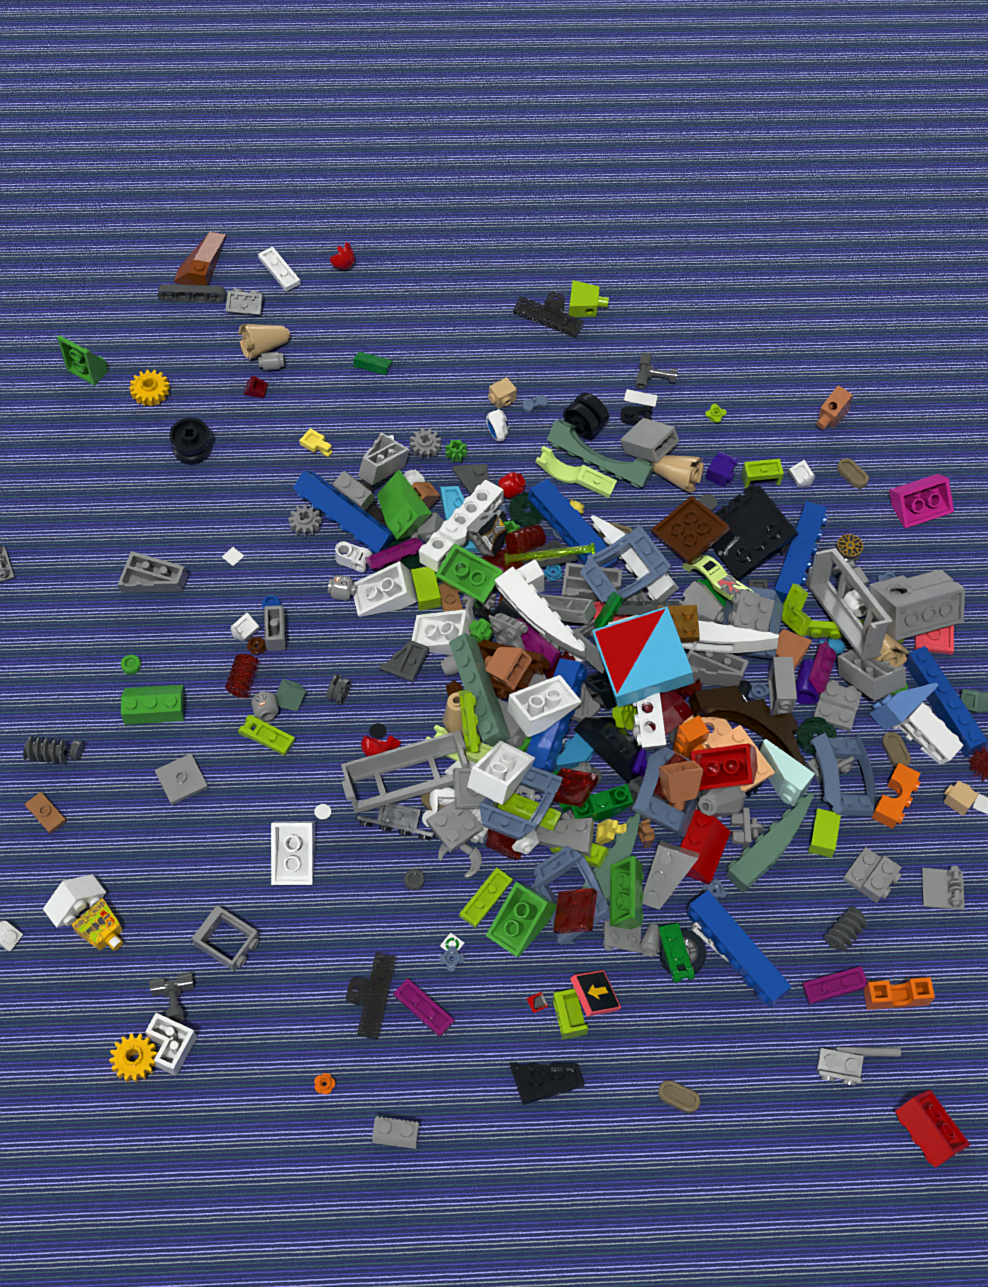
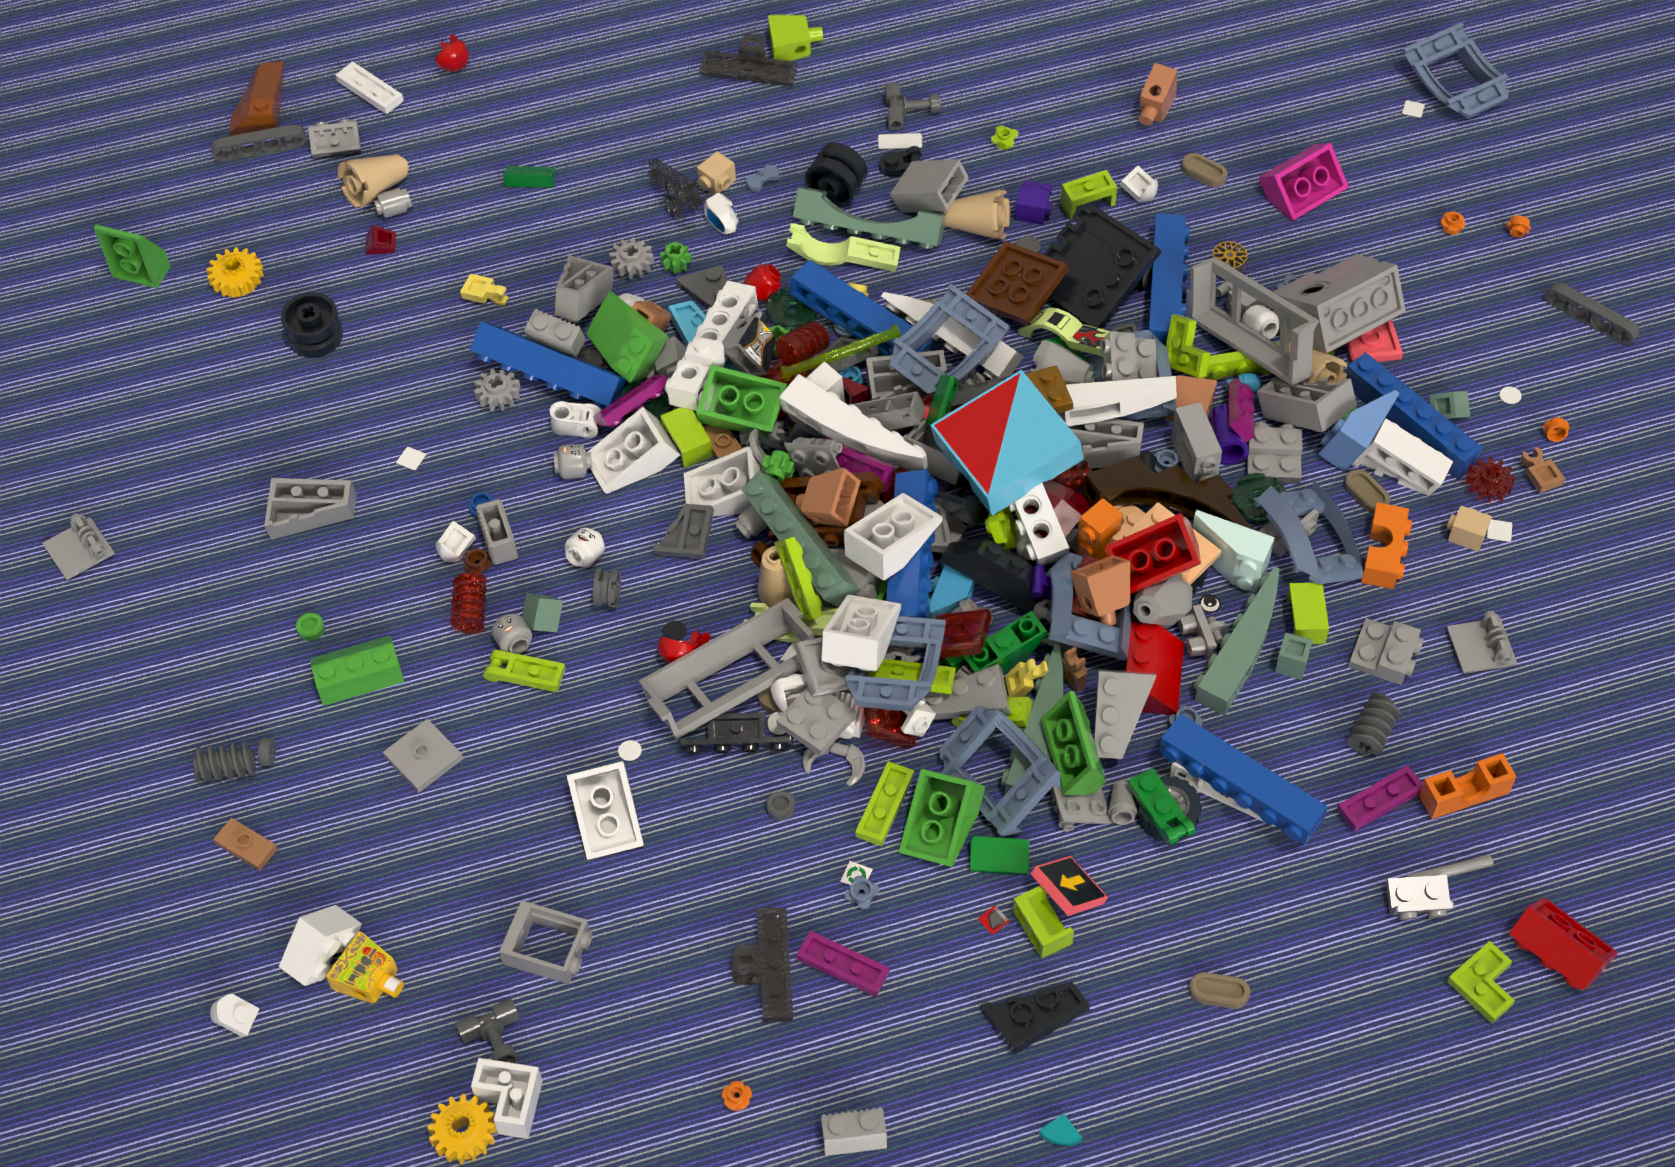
camera: 10 degrees left, 5 degrees down
clear red plate [553,888,597,934] -> none
none -> white head [565,528,605,567]
none -> clear smoke plate [648,158,703,221]
none -> dark red slope [842,377,870,405]
none -> green slope [970,836,1030,875]
none -> teal tile [1039,1114,1083,1146]
none -> black sticker [1199,594,1221,613]
none -> sand green panel [1275,633,1313,680]
none -> lime plate [1447,941,1515,1024]

